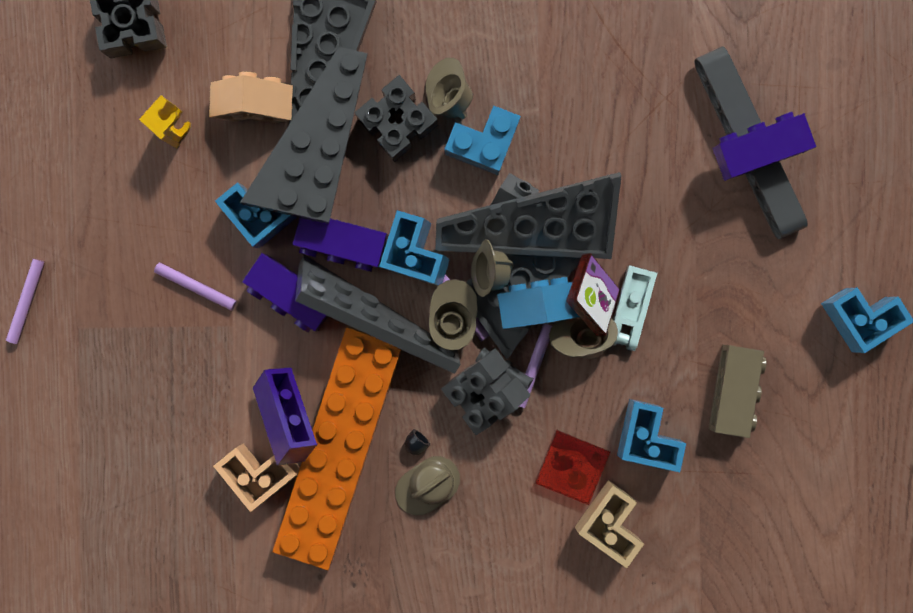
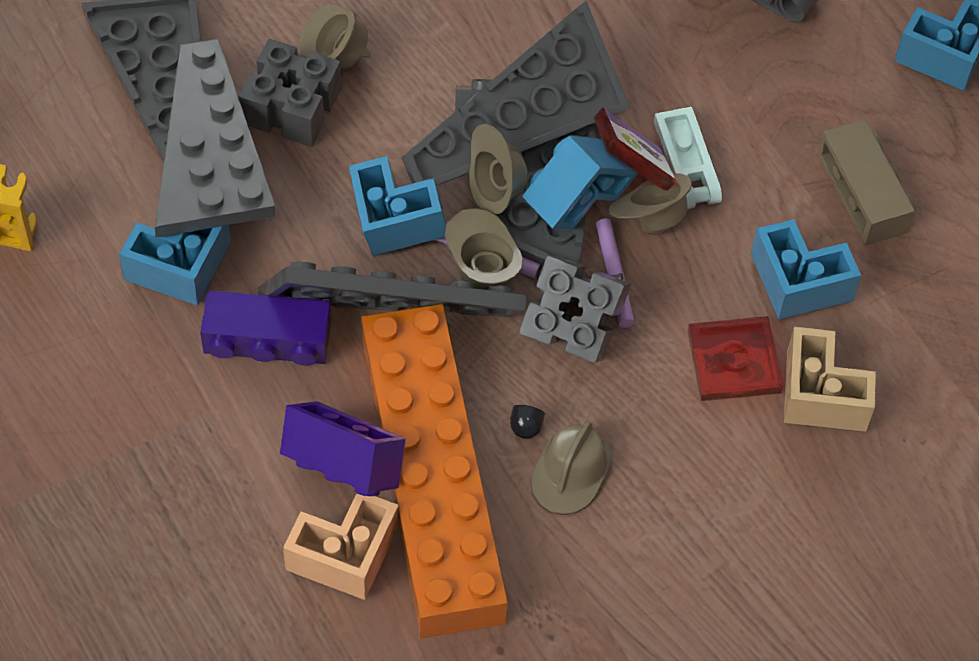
camera: 30 degrees left, 30 degrees down
lavender bar [154,262,237,311] -> none
light nougat brick [209,72,293,123] -> none
dark purple brick [293,218,388,272] -> none
dark azure brick [444,105,521,175] -> none

